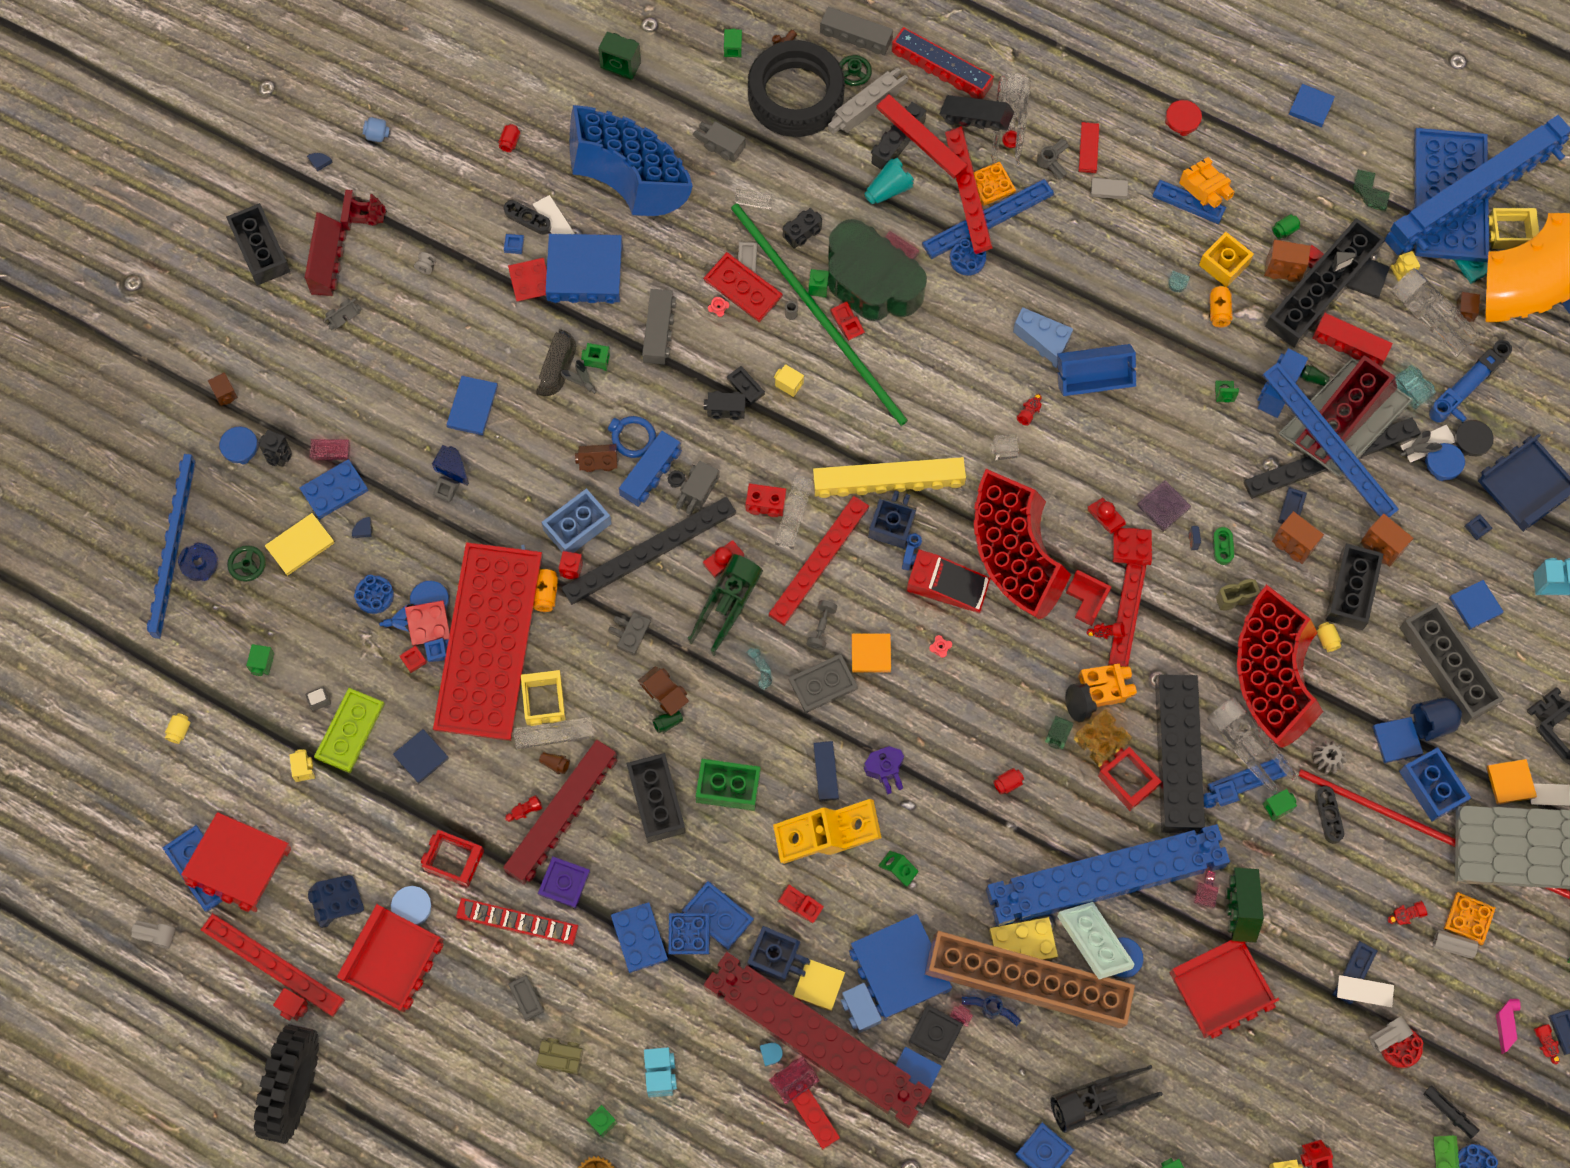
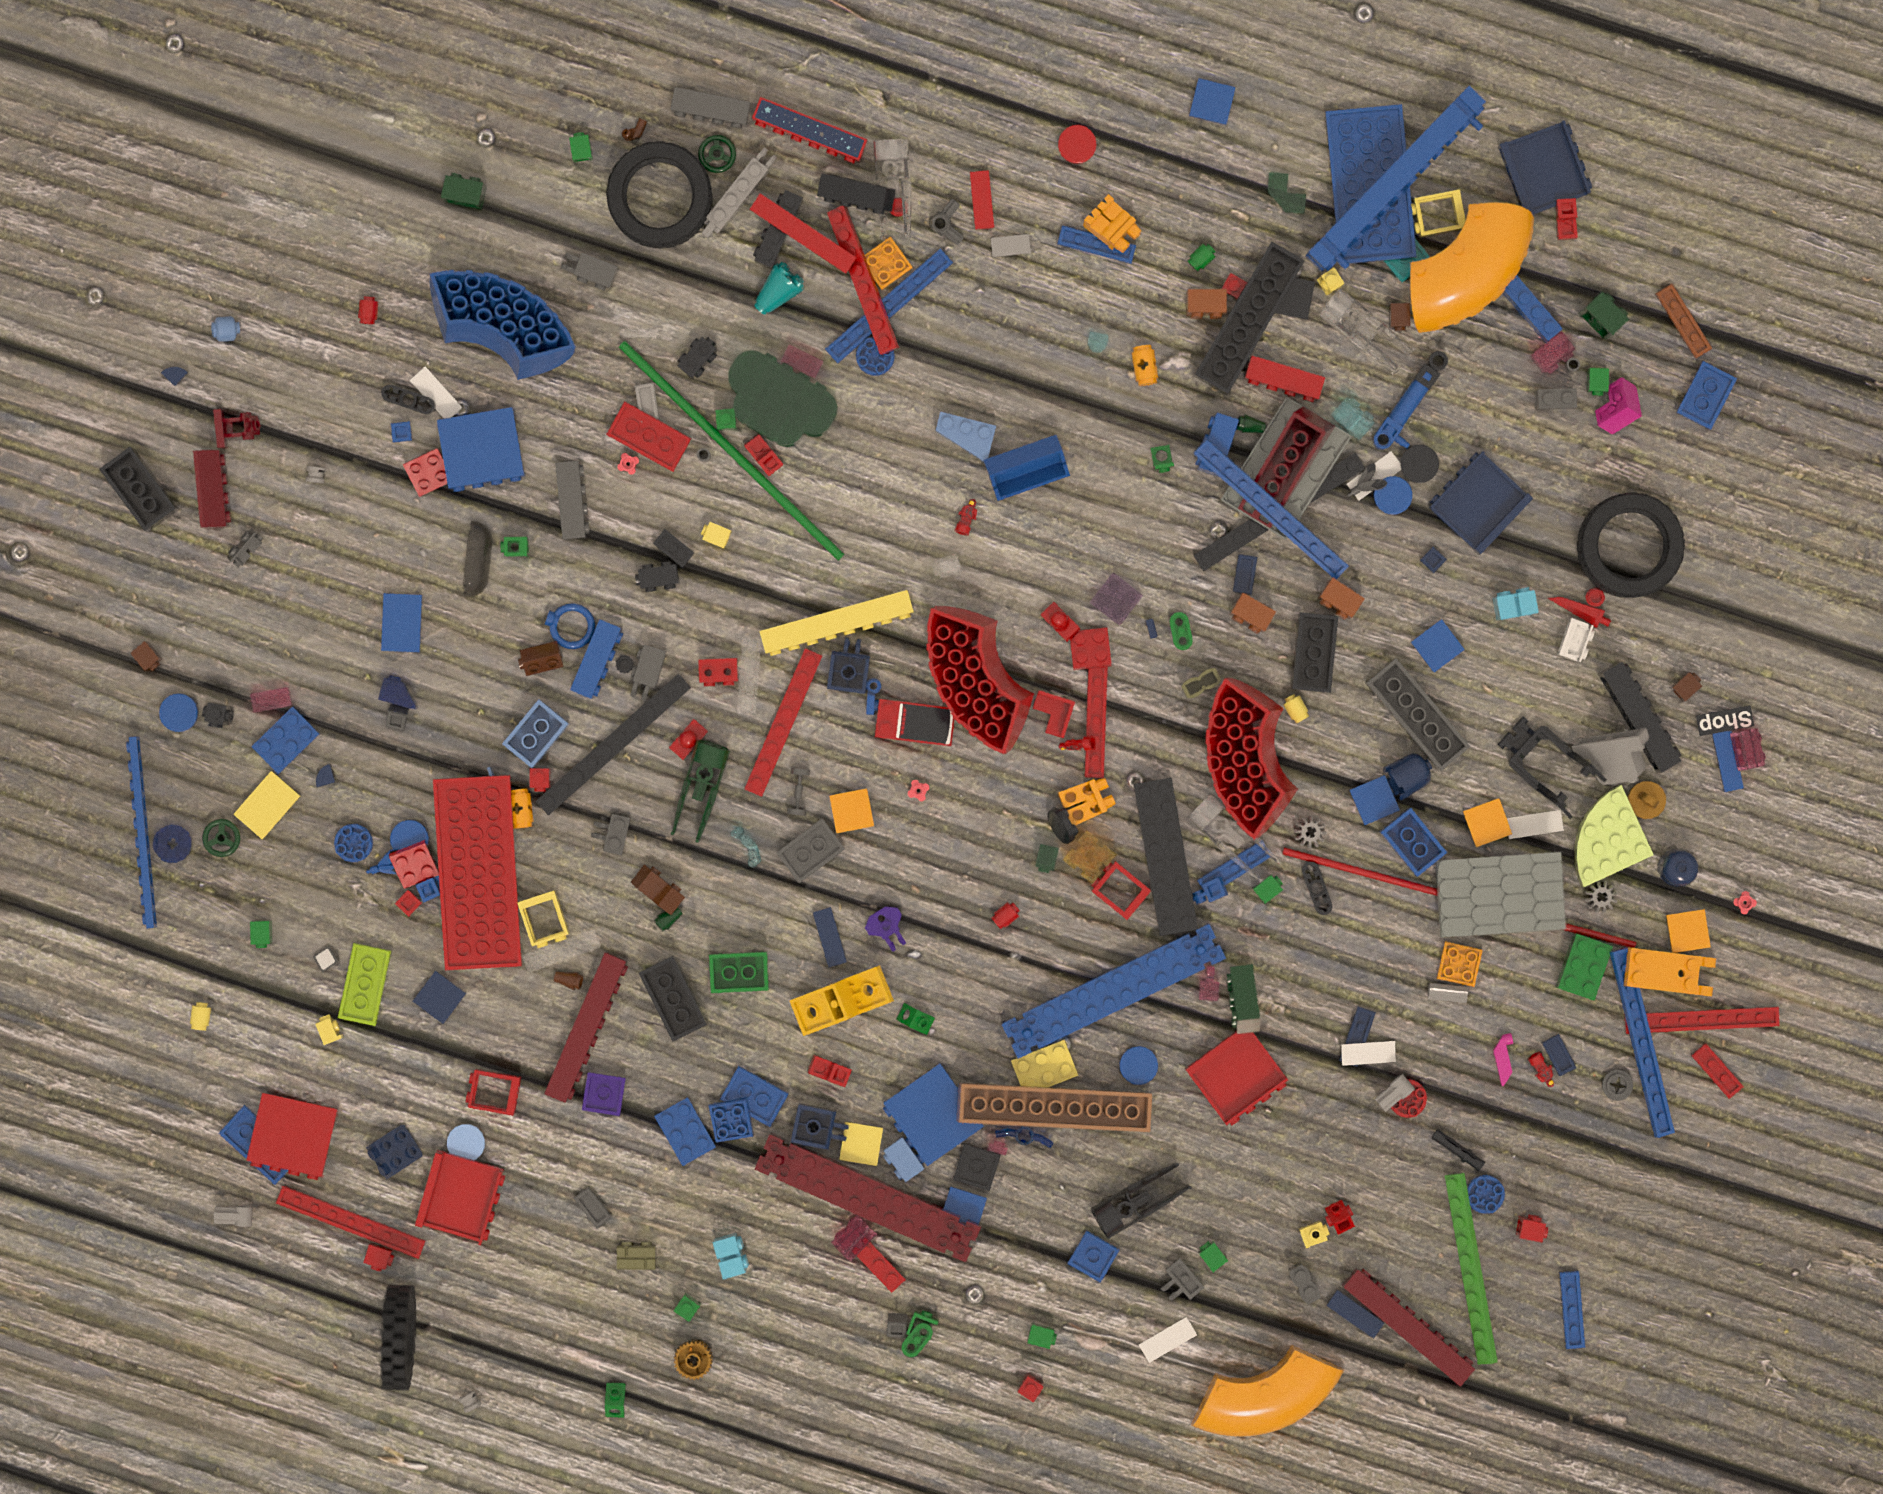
camera: 15 degrees left, 20 degrees up
tile [456,898,579,946] -> none
red piece [505,795,543,822] -> none
dark grey piece [561,360,596,394] -> none
dark azure tile [760,1043,783,1067] -> none
light aqua plate [1057,902,1135,979] -> none
yellow brick [1199,232,1254,287] -> none
dark grey slope [1333,252,1355,272] -> none
red piece [1387,901,1428,925] -> none

